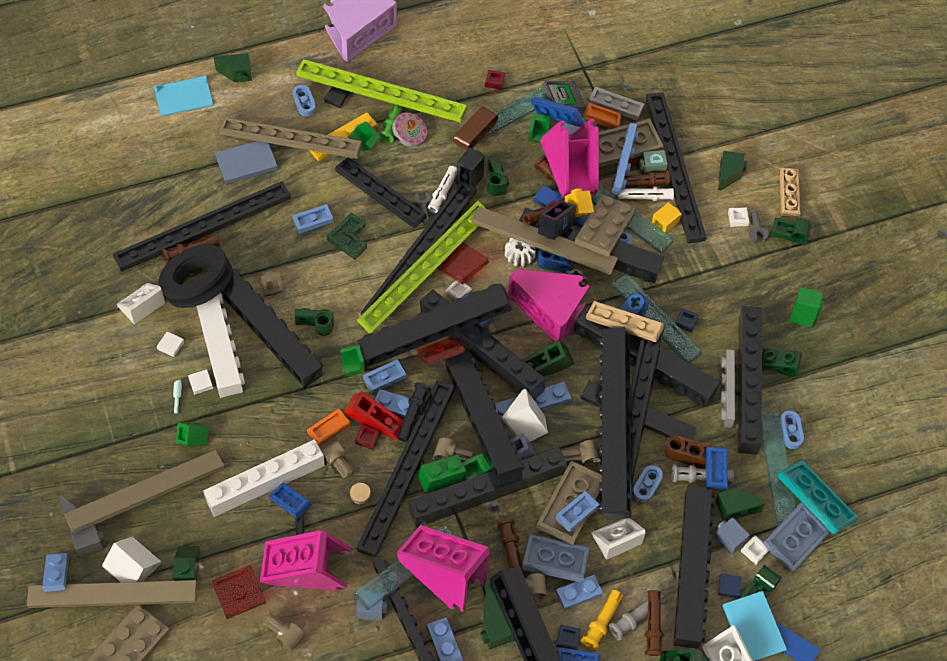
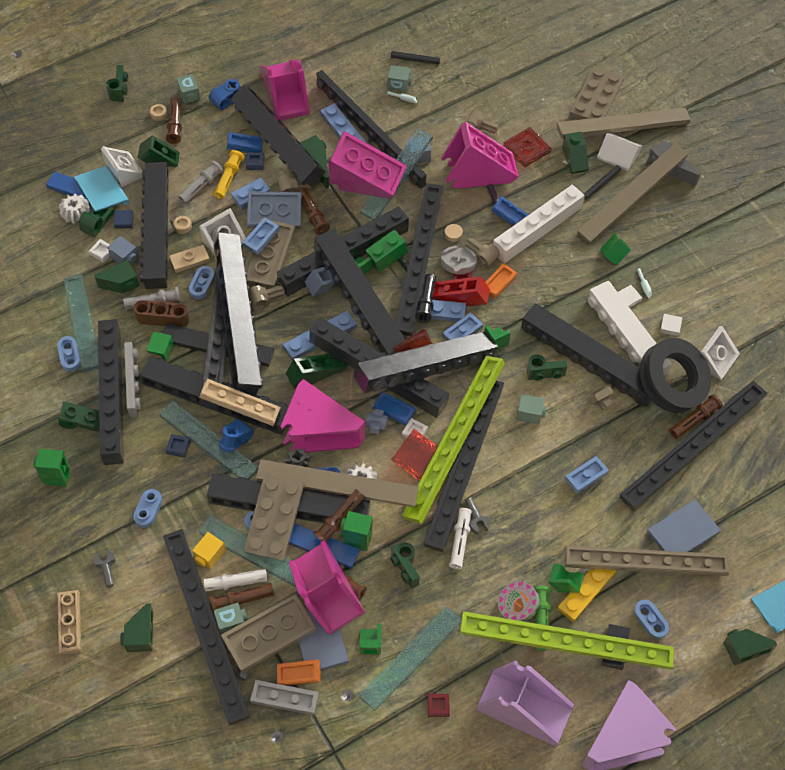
camera: 170 degrees right, 0 degrees up
medium blue plate [42,553,69,592] -> none
clear green plate [327,212,367,260] -> none
black tile [335,157,427,229] -> none
dark tan axle [433,437,474,462] -> none
reddish brown beam [453,107,498,151] -> none
black brick [457,147,485,187] -> none
white slope [502,389,548,442] -> none
blue tile [531,96,585,127] -> none
black brick [538,199,576,240] -> none
tile [542,81,586,111] -> none
yellow brick [565,188,594,218] -> none
medium blue plate [611,123,639,196] -> none
reddish brown pin [645,590,664,656] -> none
blue plate [706,447,728,489] -> none
white tile [728,207,750,227] -> none
sand blue tile [762,502,830,573] -> none
dark green plate [770,217,811,245] -> none
teal tile [777,460,858,535] -> none
none -> white gear [59,194,90,224]
none -> medium blue plate [133,489,162,528]
none -> green panel [146,332,174,362]
none -> tan plate [169,245,210,273]
none -> tan tile [173,216,192,234]
none -> green brick [340,511,373,552]
none -> light grey tile [441,246,477,274]
none -> lavender ladder [476,660,574,747]
none -> sand green brick [517,394,547,424]
none -> black bar [584,165,621,200]

